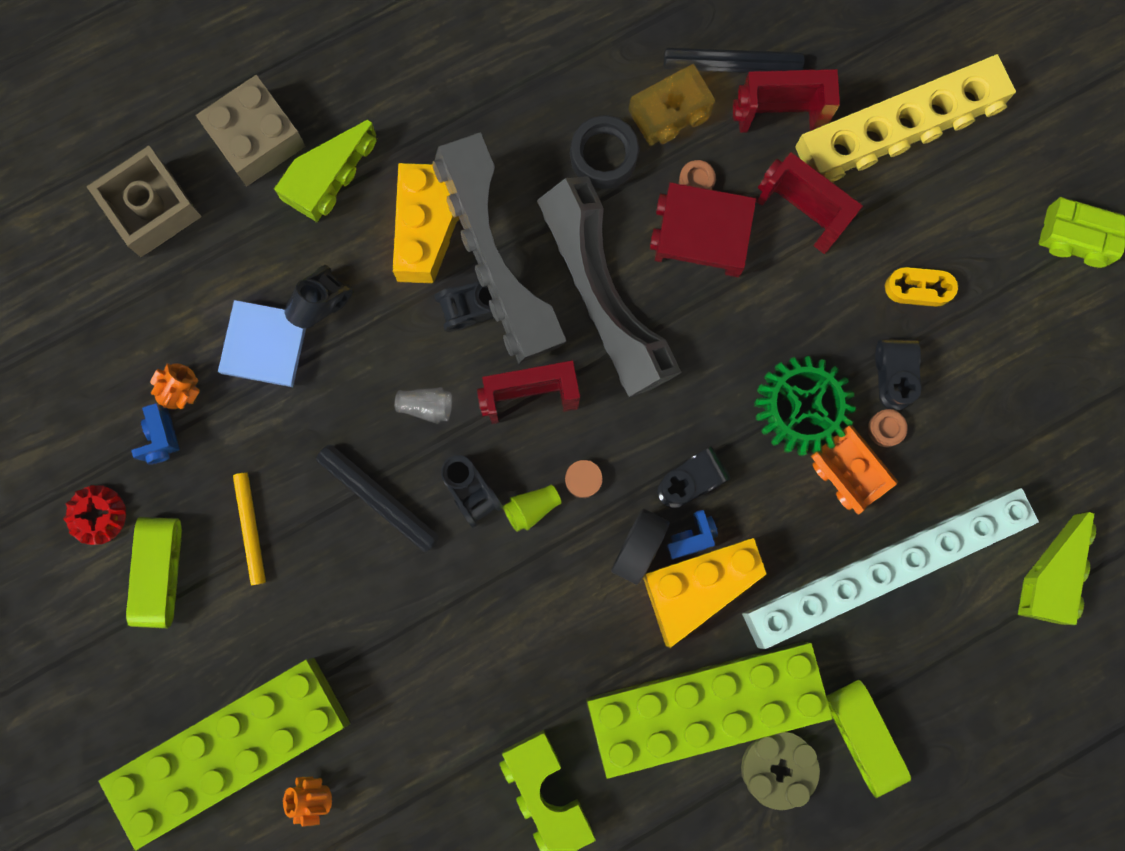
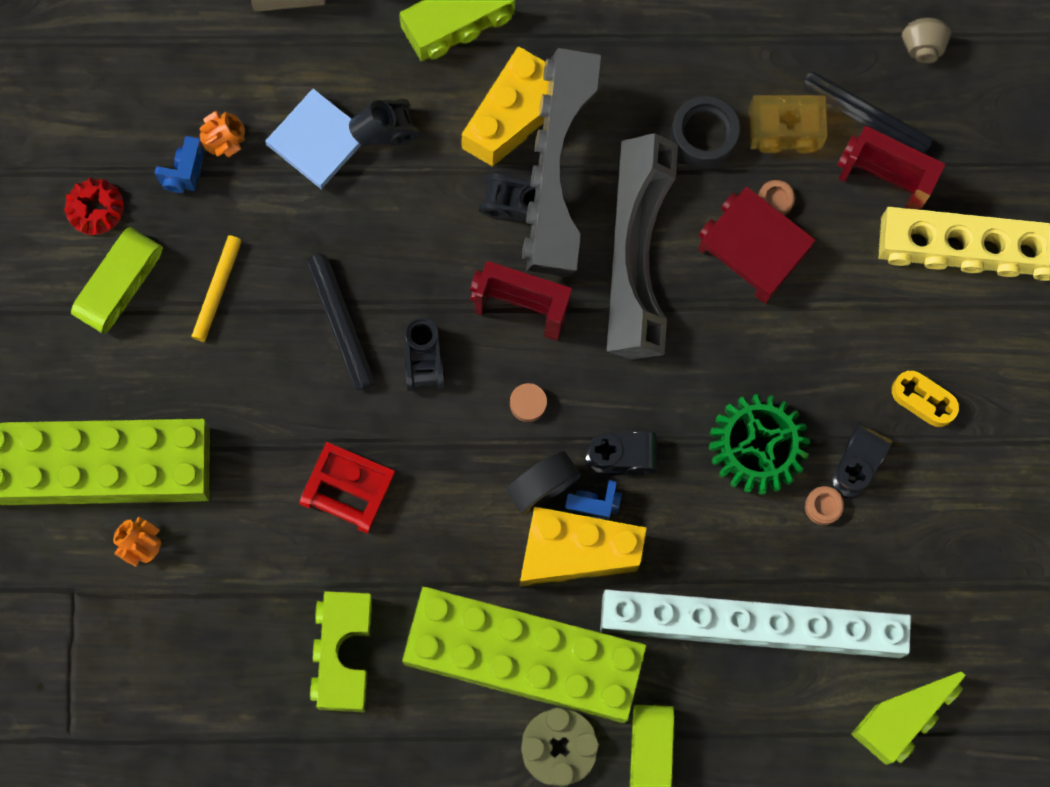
camera: 30 degrees right, 5 degrees down
clear cone [395,387,452,424] -> none
lime cone [503,484,562,532] -> none
dark red panel [757,152,863,254] -> none
orange bracket [811,425,898,515] -> none
none -> red plate [299,442,395,534]

